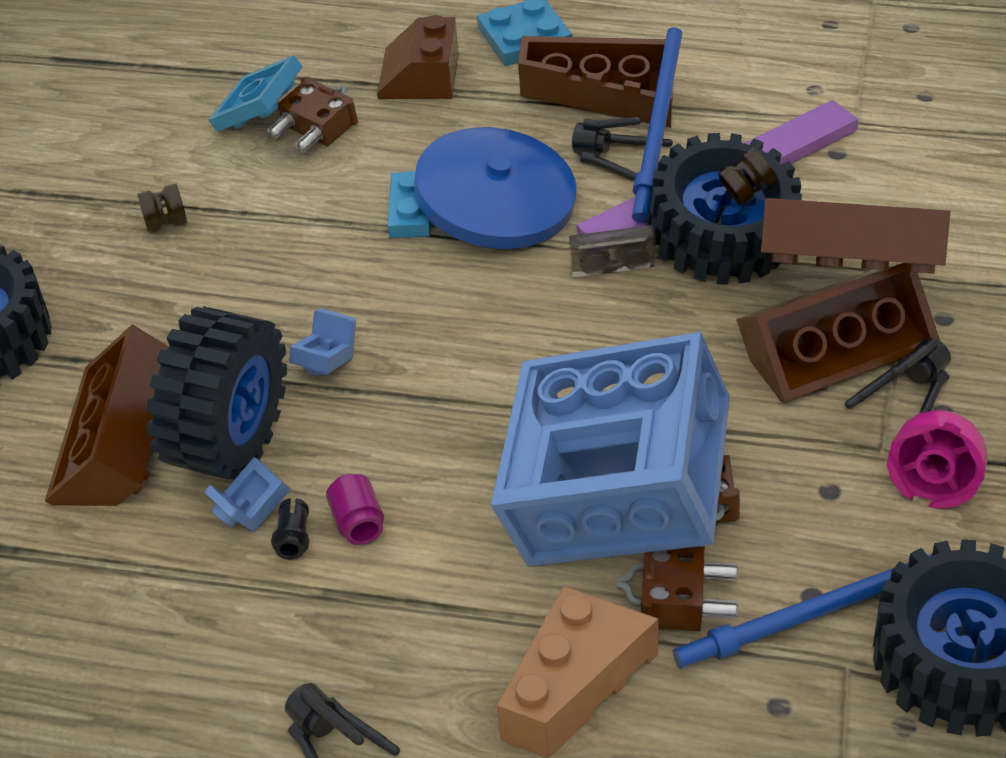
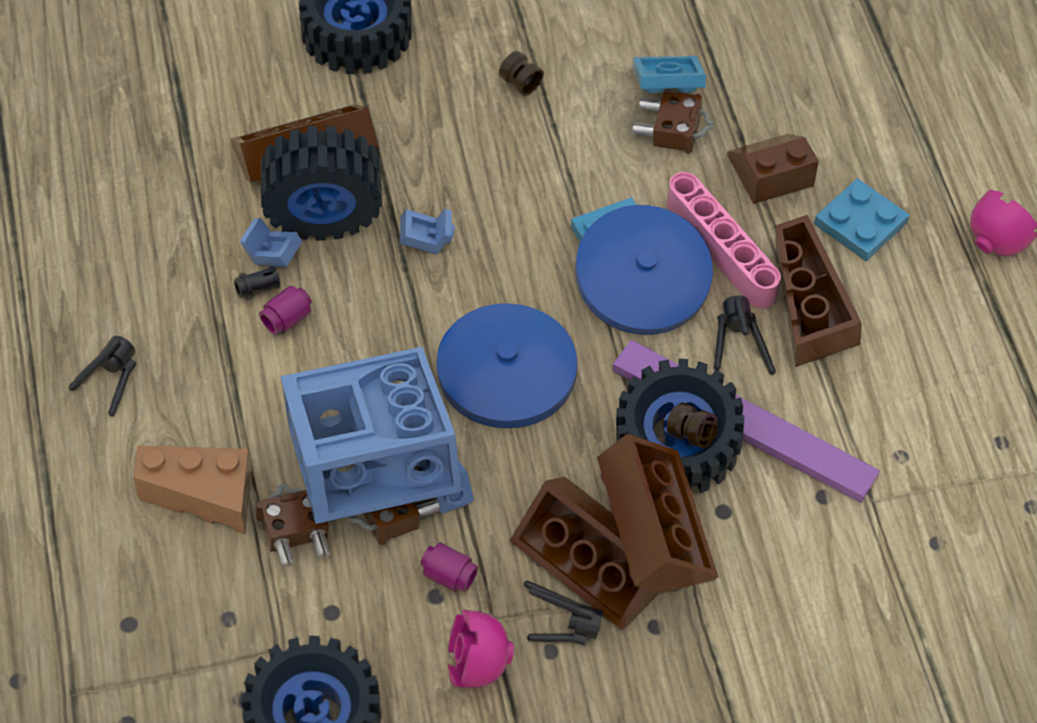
camera: 60 degrees right, 10 degrees up
clear smoke plate [569,225,656,278] -> none
blue bar [632,27,683,223] -> none
blue bar [673,554,932,669] -> none
none -> magenta brick [420,542,479,593]
none -> blue dish [437,303,577,428]
none -> bright pink beam [667,172,781,308]

